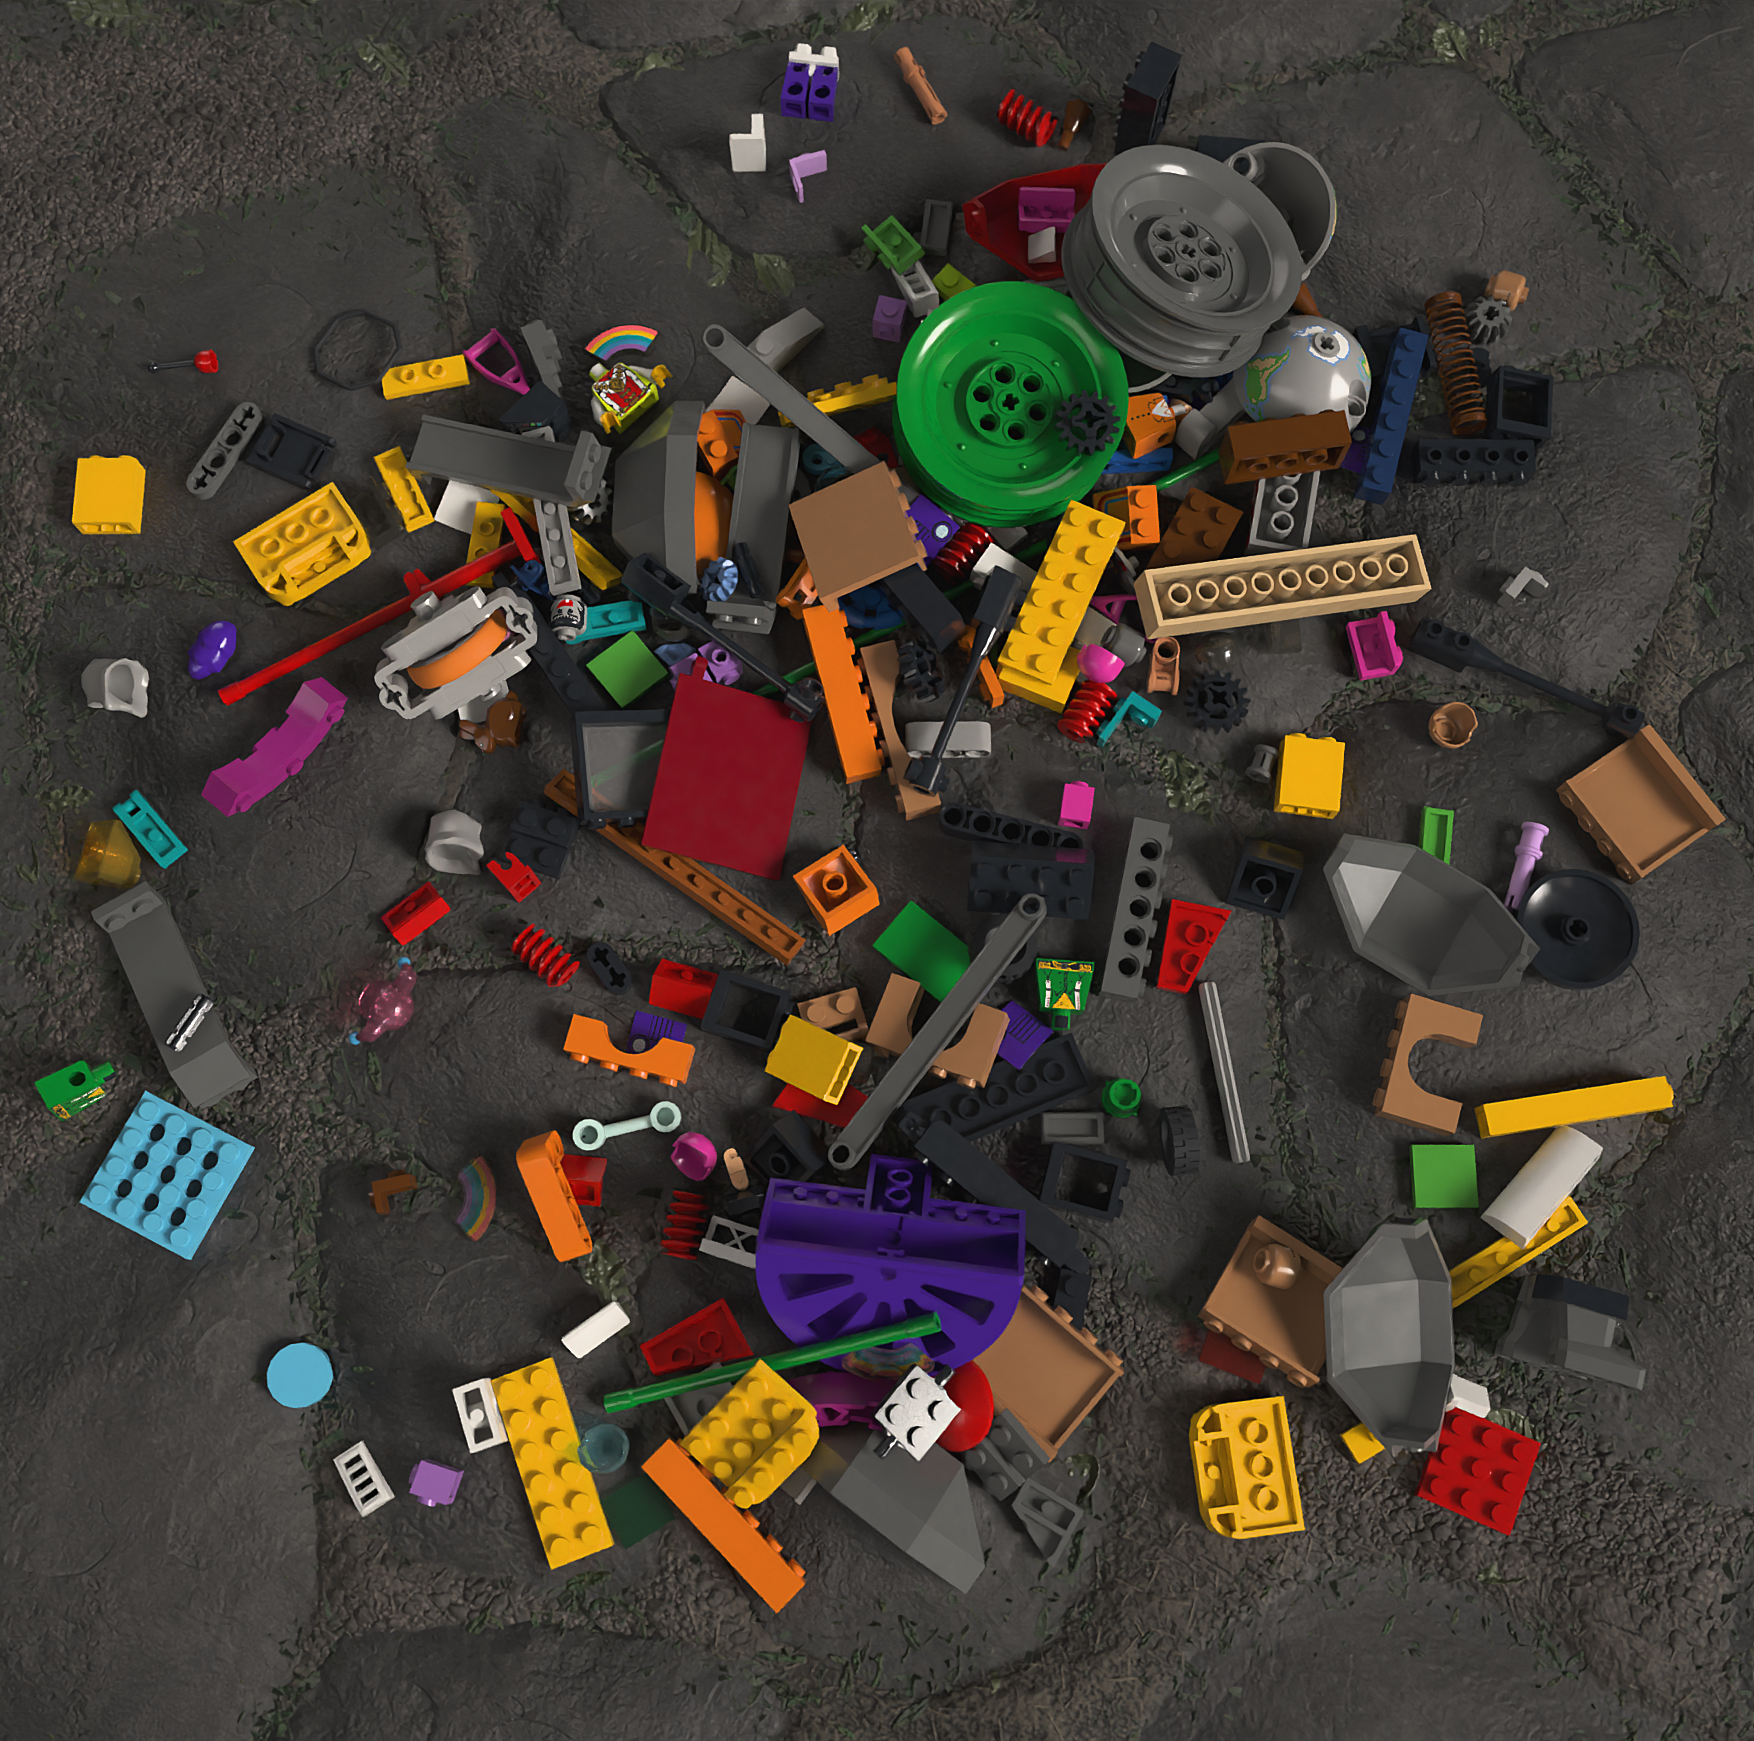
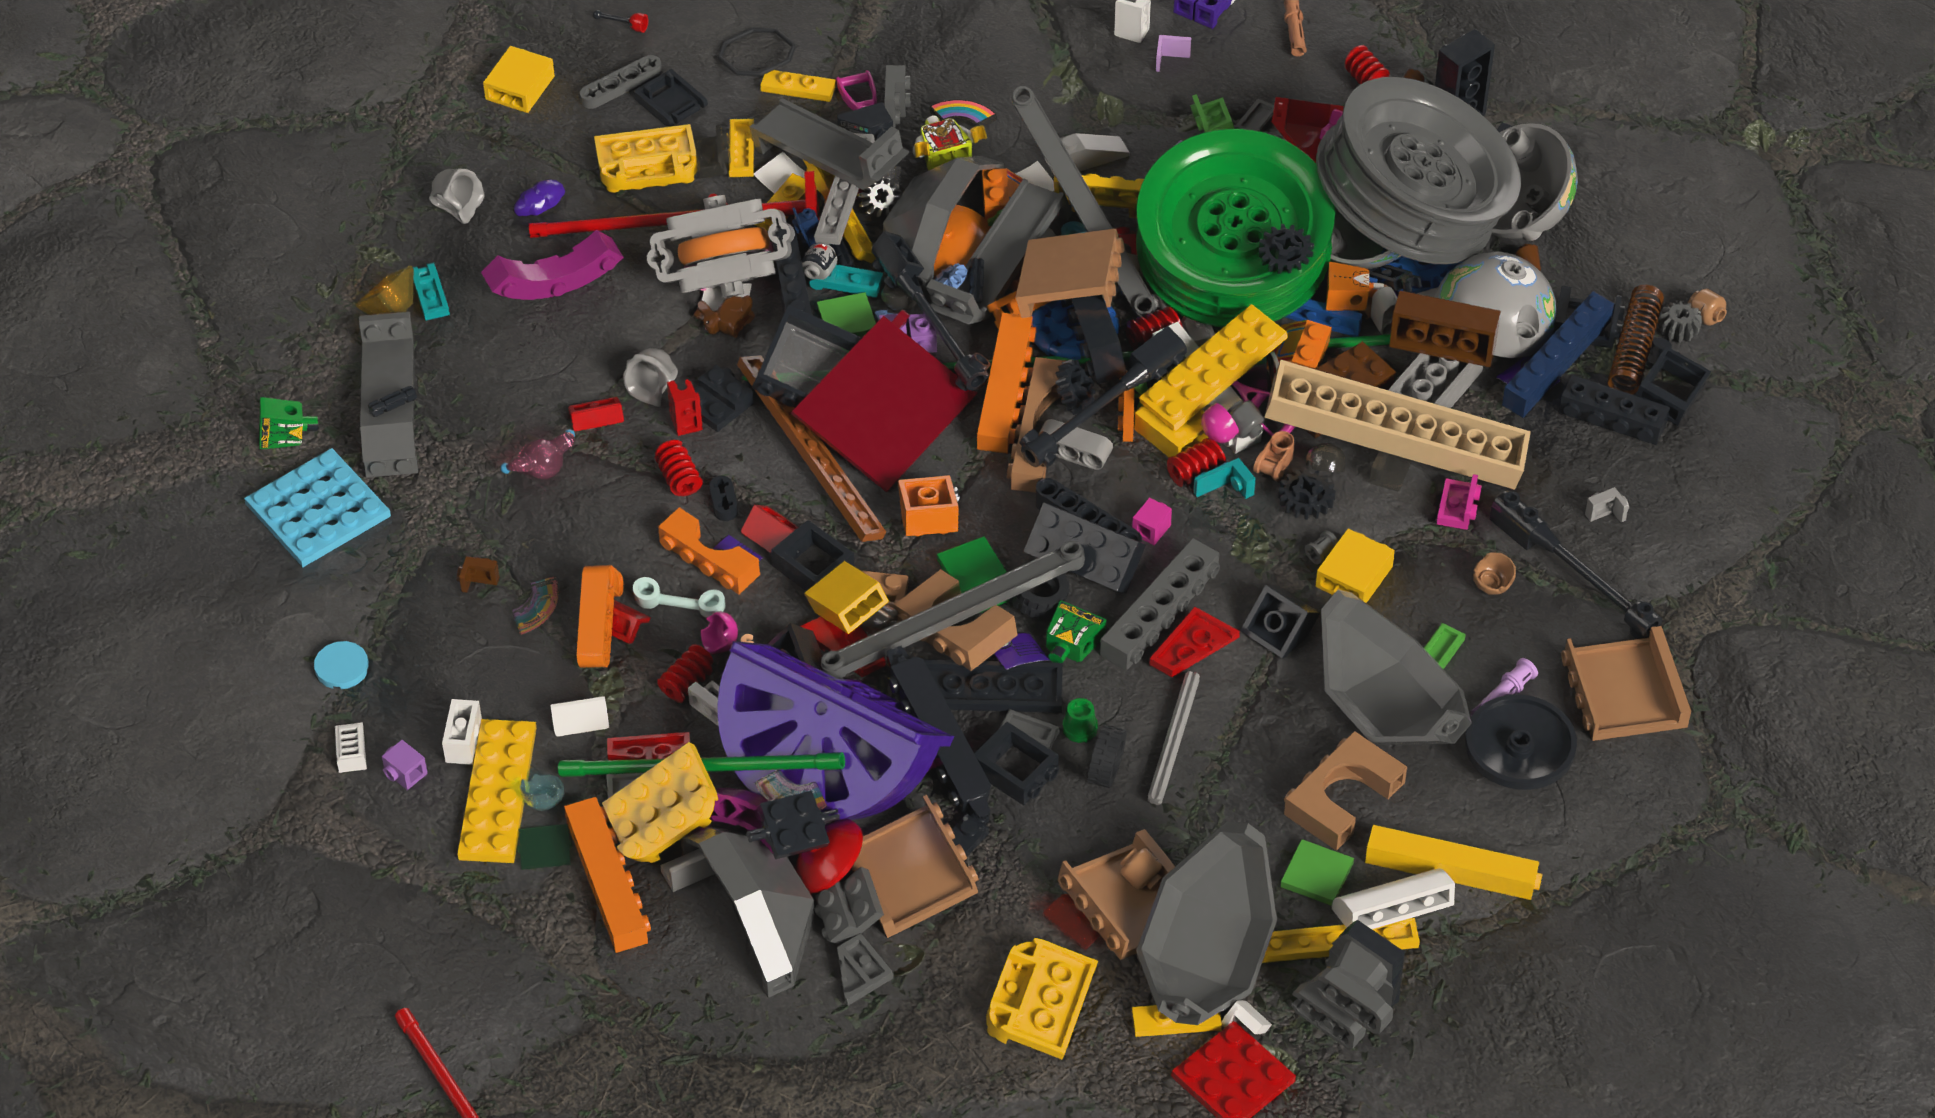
camera: 25 degrees right, 25 degrees down
dark purple sticker [906,494,959,567] -> none

